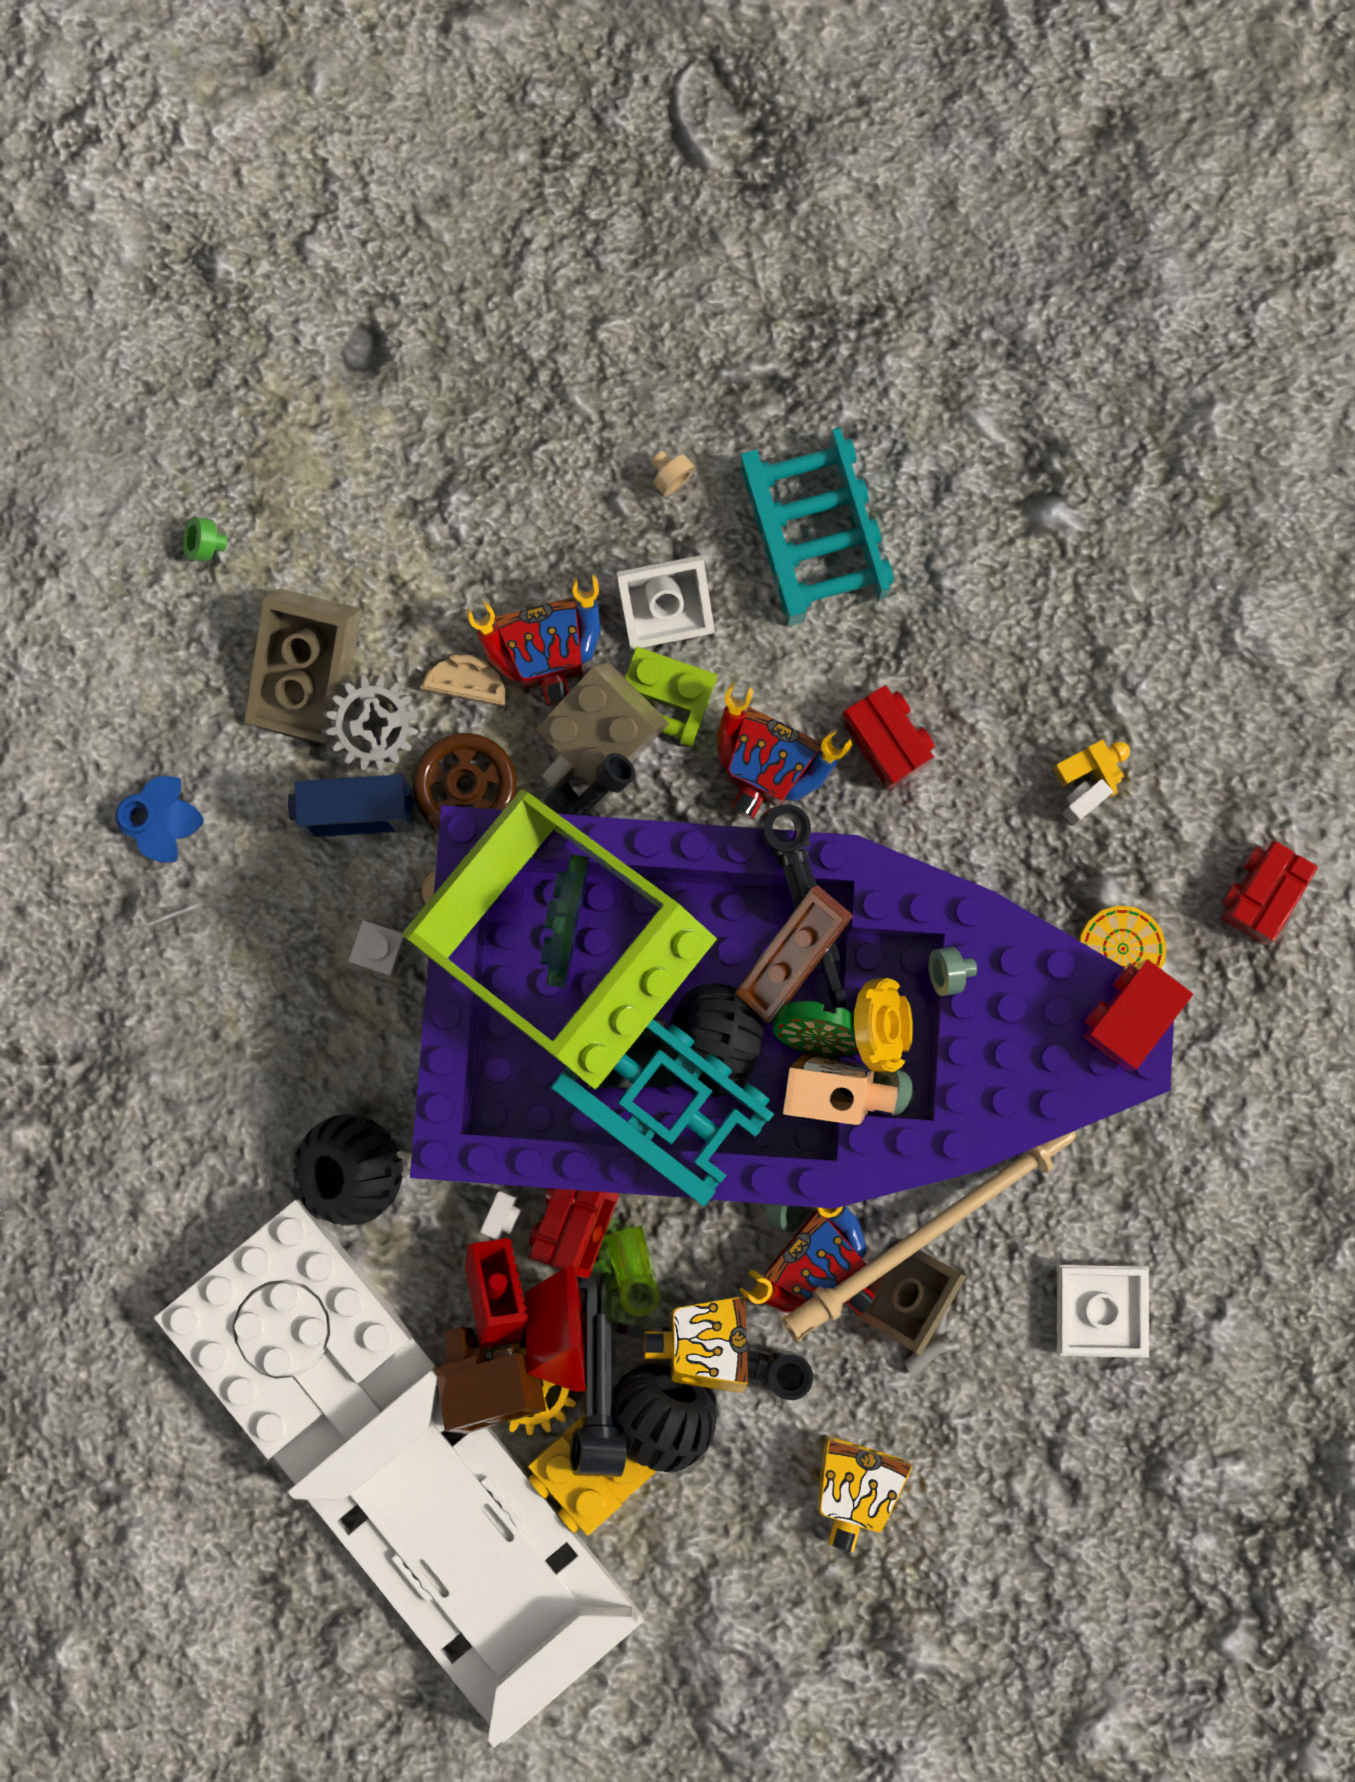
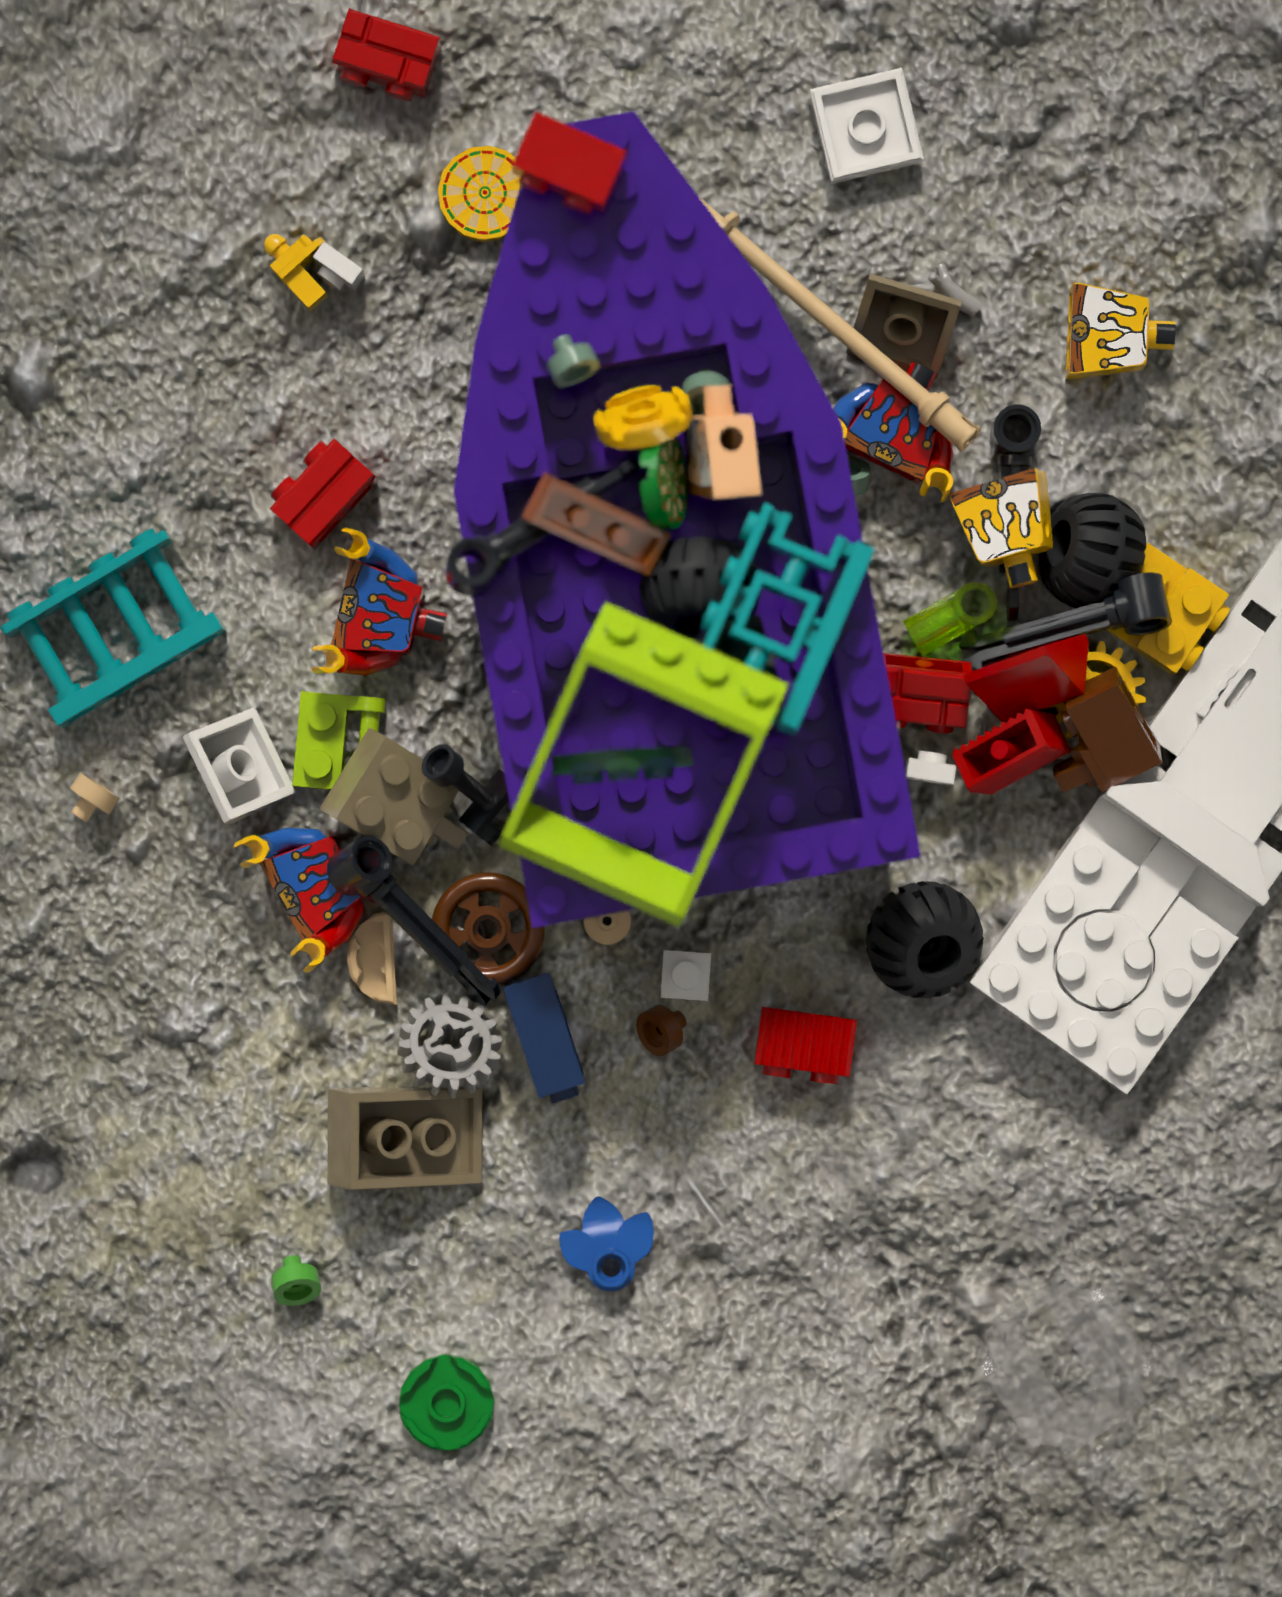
camera: 105 degrees left, 5 degrees up
none -> black piece [327,836,500,1006]
none -> green tile [399,1354,494,1450]
none -> reddish brown tile [636,1005,687,1056]
none -> red brick [754,1006,857,1085]

